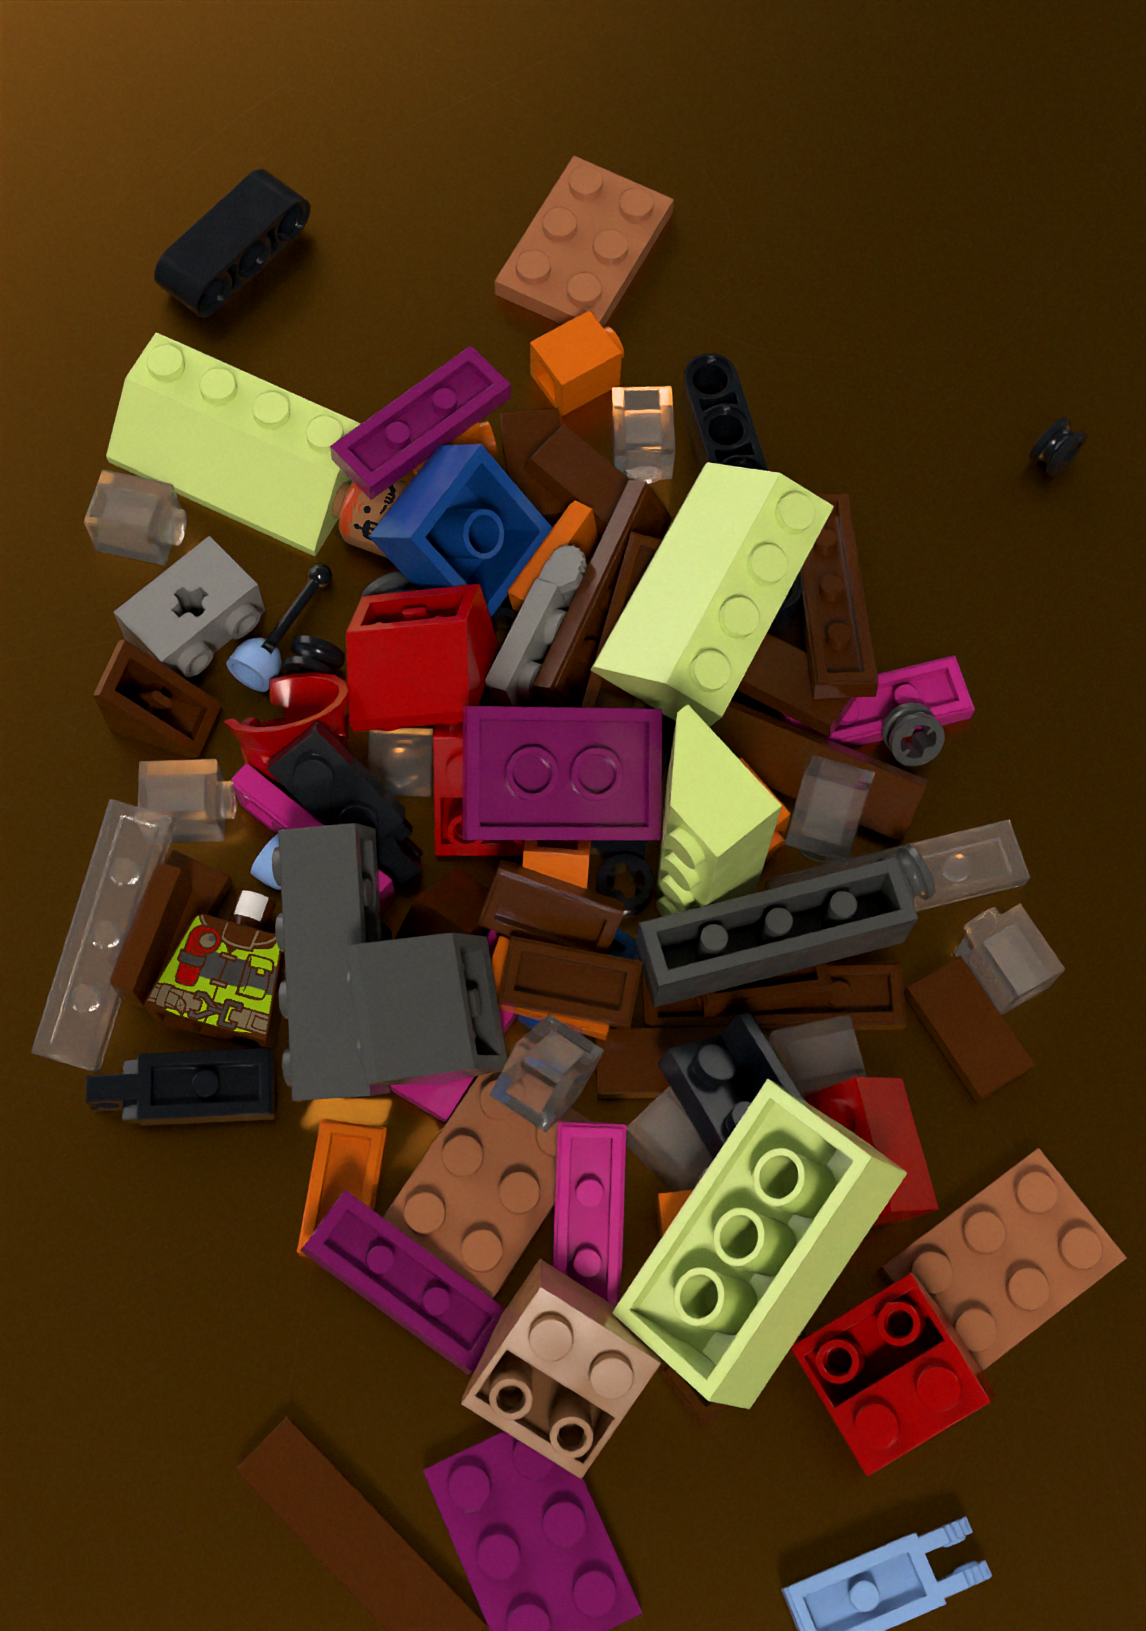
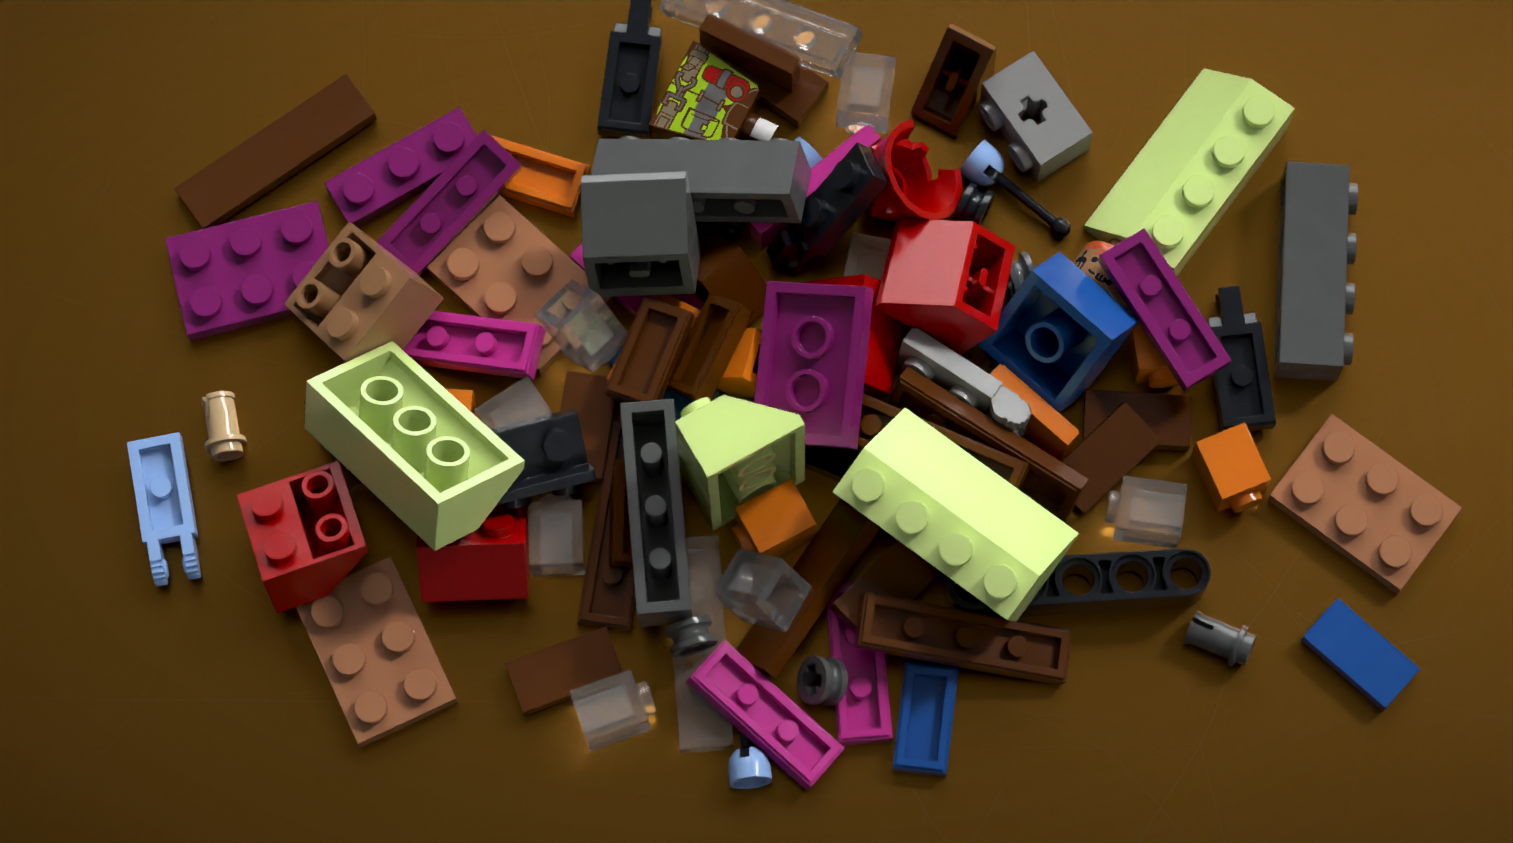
camera: 105 degrees right, 5 degrees up
clear brick [84,469,187,566] -> none
black beam [154,168,311,318] -> none
none -> tan pin [201,391,247,462]
none -> magenta plate [324,107,477,228]
none -> dark pink tile [686,640,845,791]
none -> light blue hinge [728,730,772,789]
none -> blue tile [892,662,959,777]
none -> dark grey pin [1184,610,1257,667]
none -> black hinge [1207,286,1276,432]
none -> dark grey brick [1273,161,1358,381]
none -> blue tile [1301,598,1420,711]

